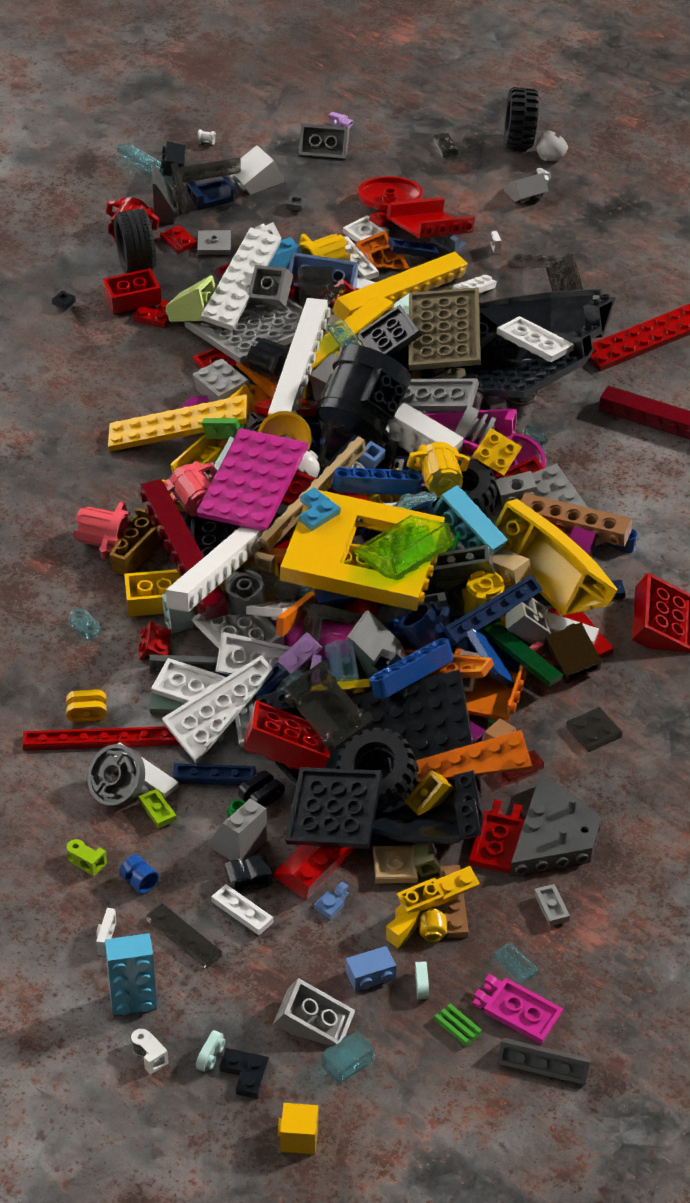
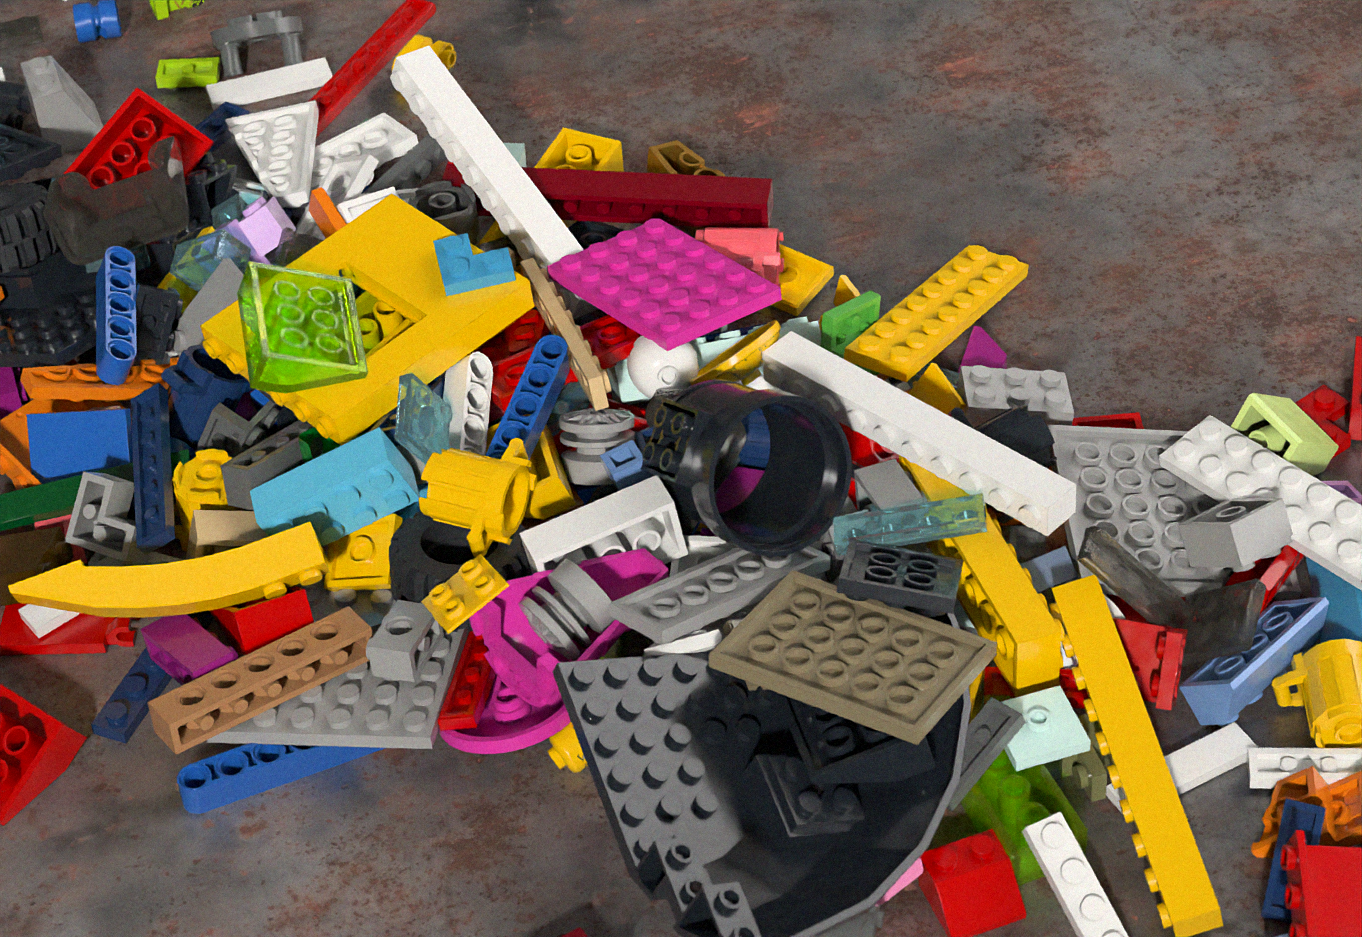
camera: 125 degrees right, 0 degrees up
clear light blue plate [69,609,100,639] -> none
coral container [74,501,130,560] -> none
white plate [497,316,574,362] -> none
clear light blue hair [521,425,548,448] -> none

